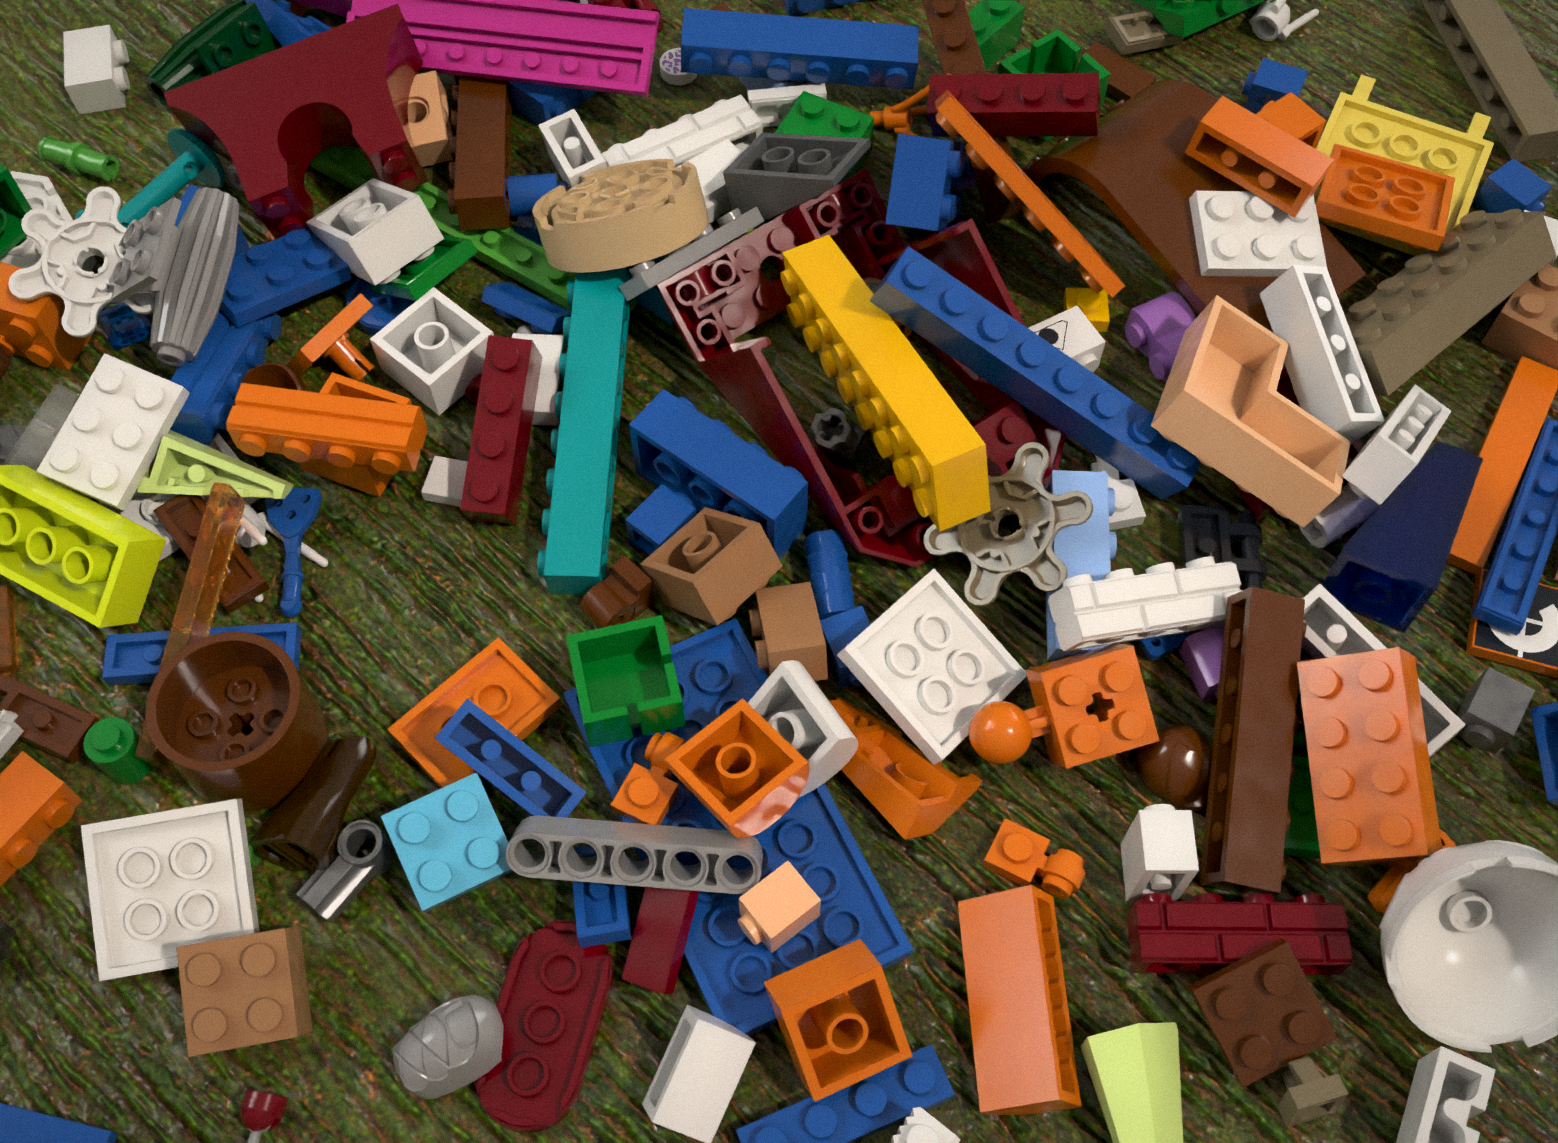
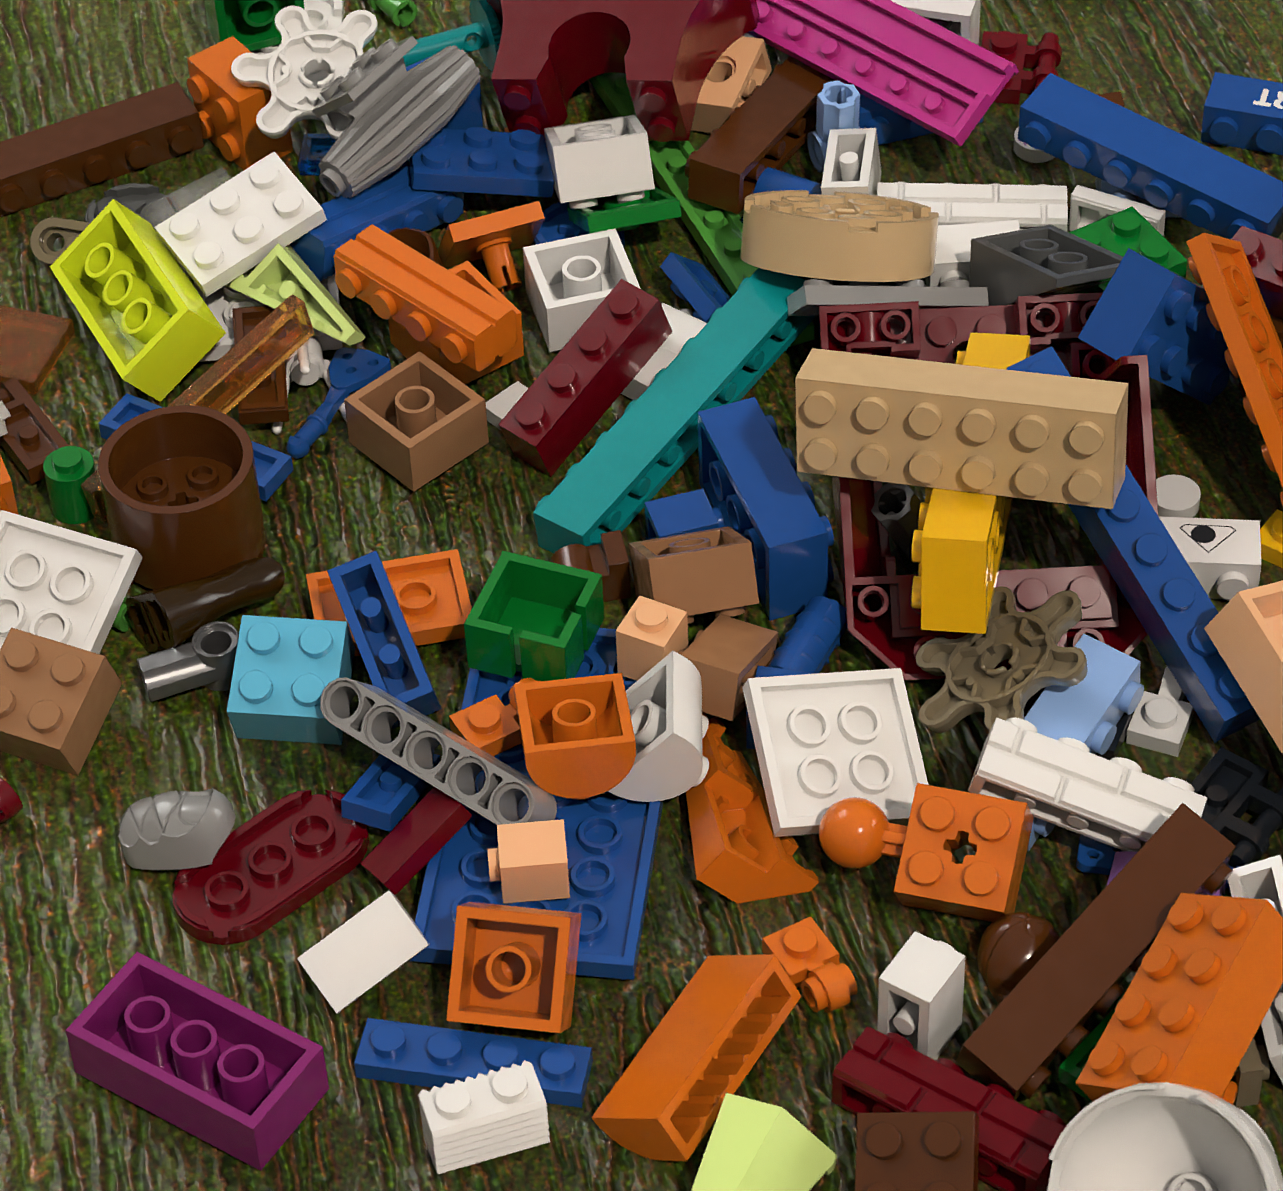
camera: 35 degrees right, 15 degrees down
none -> medium nougat brick [344,351,489,492]
none -> light nougat brick [616,595,688,681]
none -> tan brick [795,348,1128,509]
none -> light blue piece [807,80,860,172]

